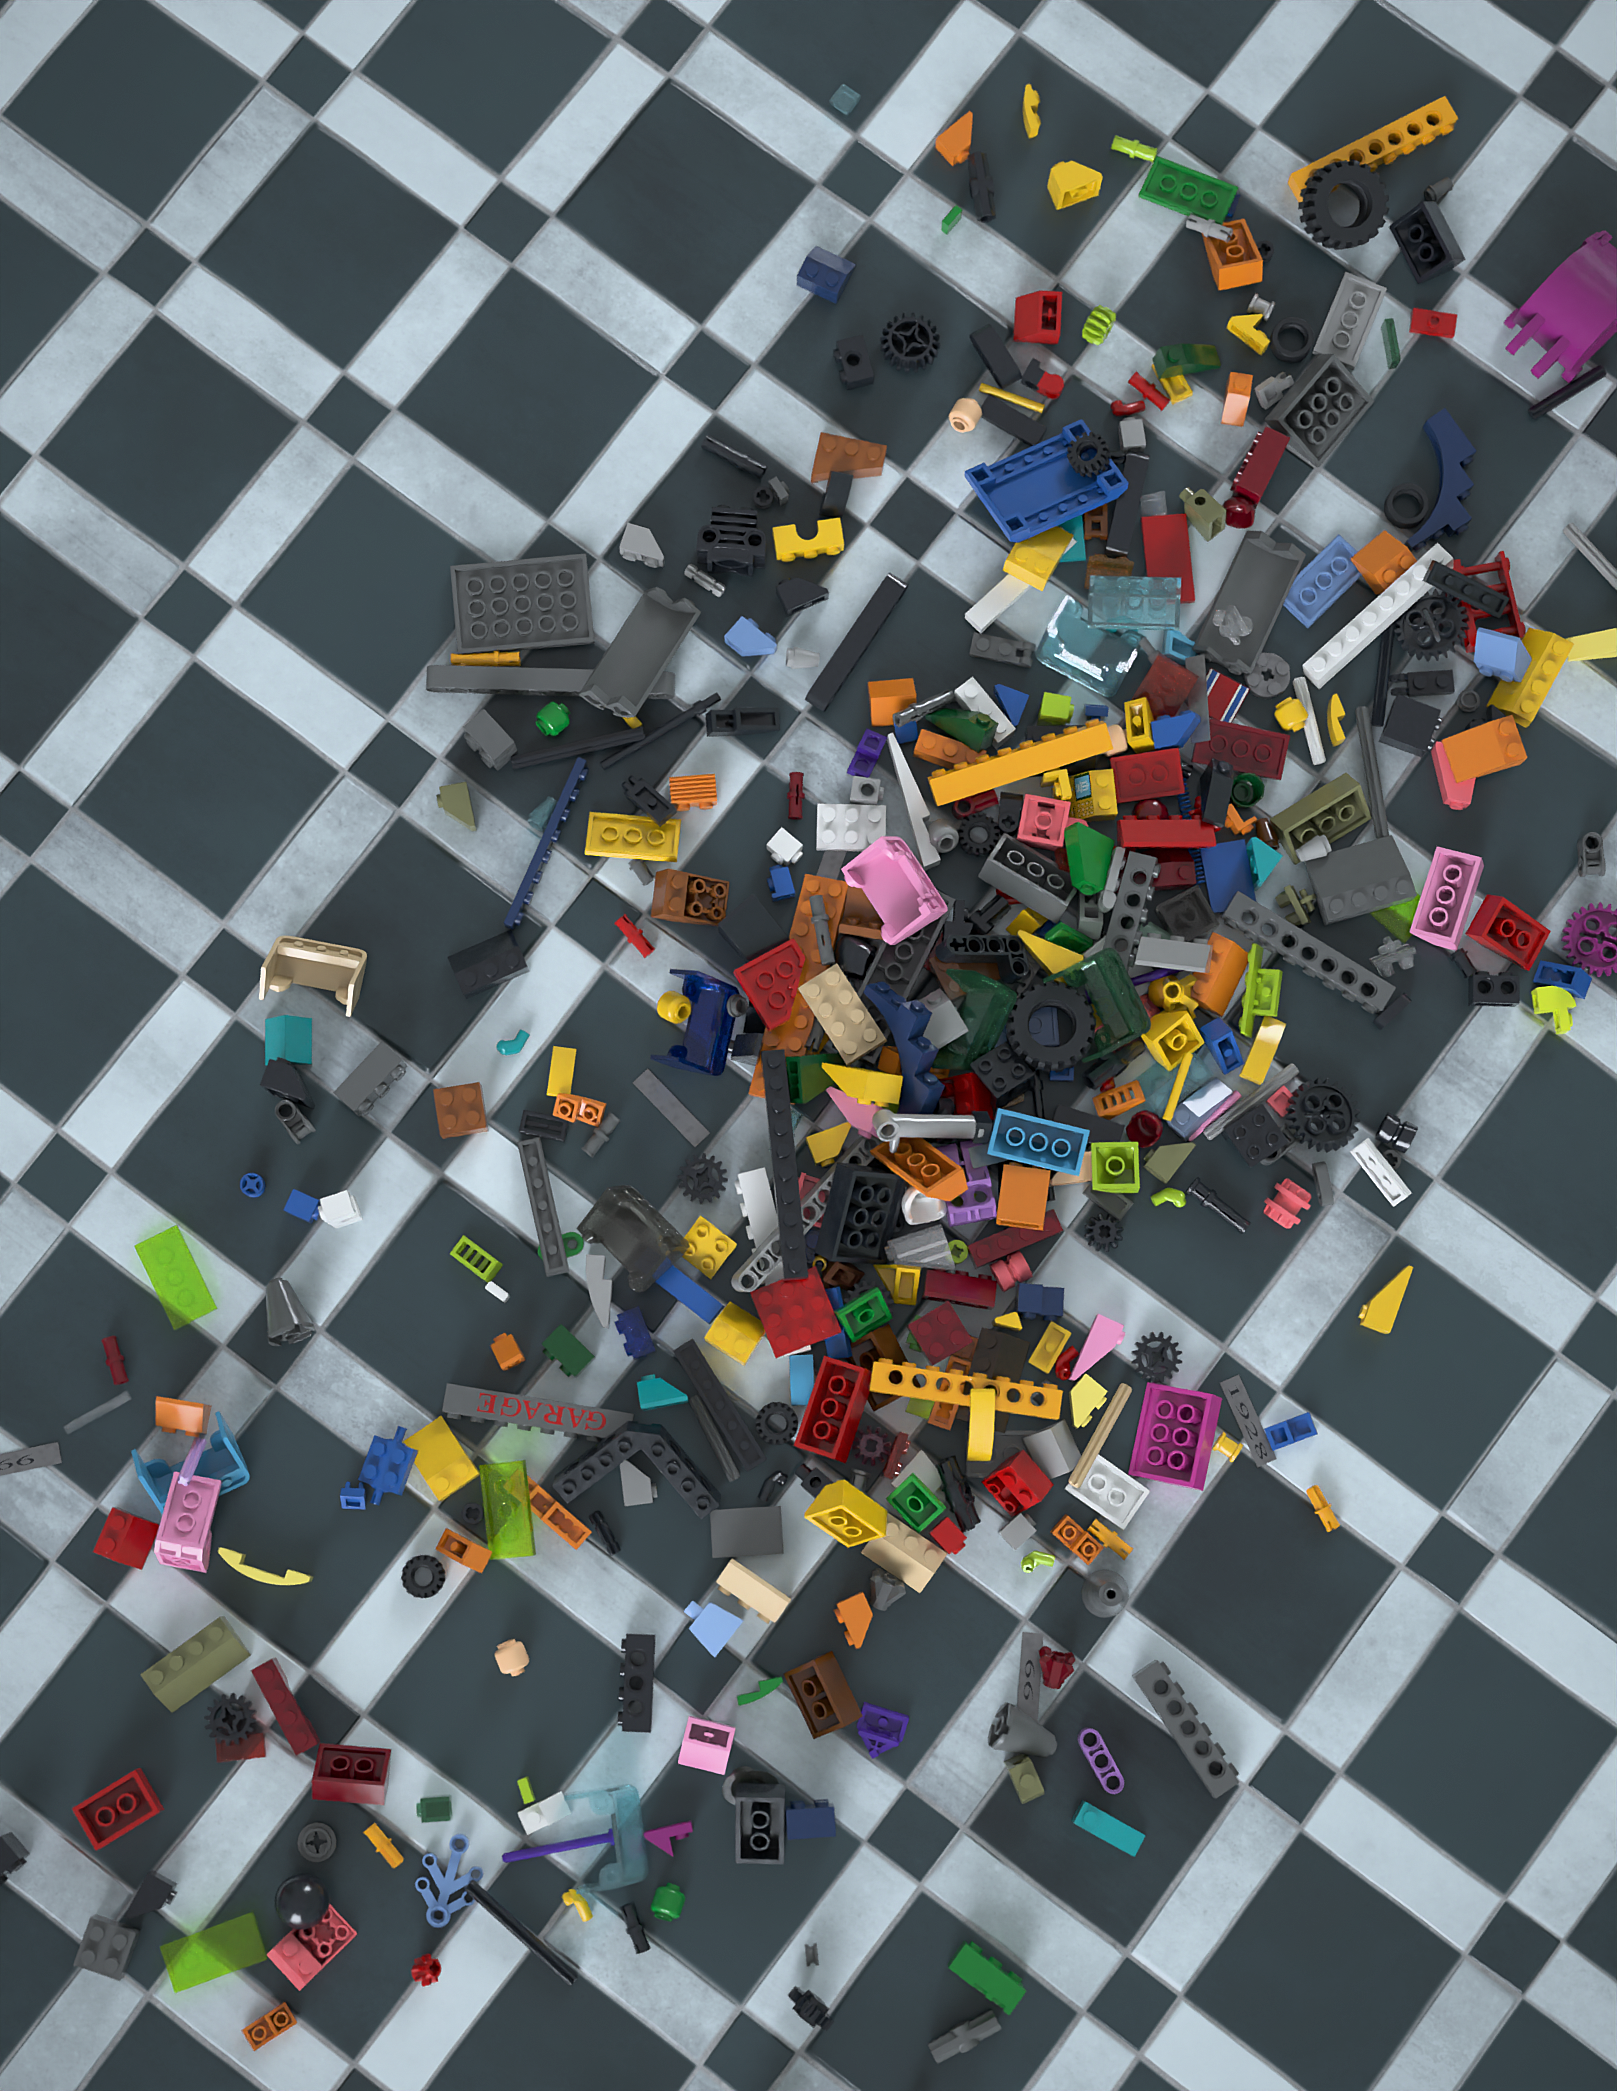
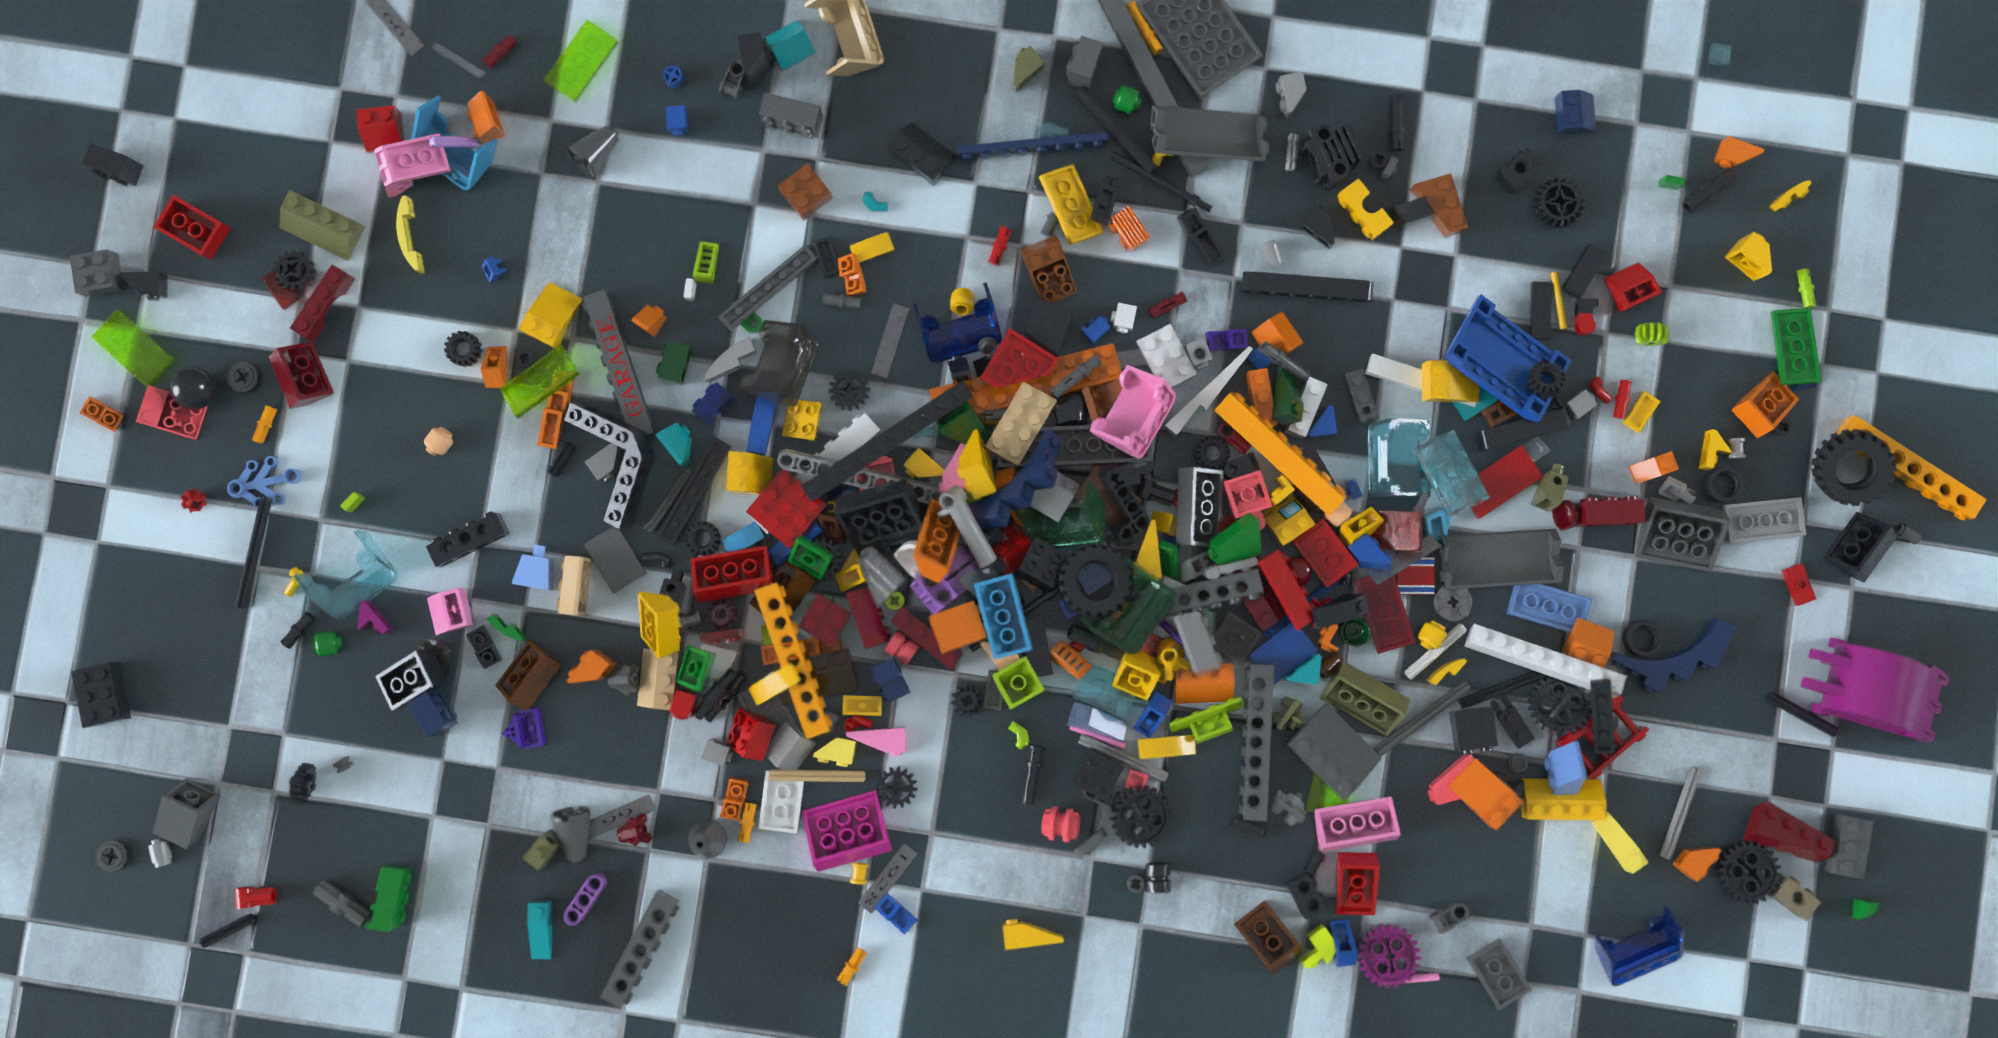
camera: 70 degrees right, 5 degrees up
white arch [318,1190,363,1228] -> none
blue plate [358,1426,418,1505] -> none
clear green brick [416,1794,453,1823] -> none
dark purple bar [502,1828,618,1863] -> none
white slope [518,1791,571,1835] -> none
medium blue slope [724,616,777,656] -> none
light grey head [927,819,959,853] -> none
light nougat head [949,398,982,432] -> none
yellow slope [991,1312,1022,1332] -> none
lime arm [1021,1550,1055,1573] -> none
lime brick [1037,692,1074,726] -> none
clear orange bracket [1084,554,1134,594] -> none
dark red hair [1126,1110,1164,1148] -> none
olive slope [1143,1142,1196,1184] -> none
dark green slope [1152,343,1221,379] -> none
yellow bar [1163,1052,1193,1121] -> none
light grey pin [1186,214,1233,242] -> none
clear hips [1213,605,1254,645] -> none
light grey cone [1295,835,1332,862] -> none
white tile [1350,1138,1412,1207] -> none
clear green tile [1381,318,1401,369] -> none
none -> black slope [466,625,502,669]
none -> reddish brown slope [1234,901,1303,975]

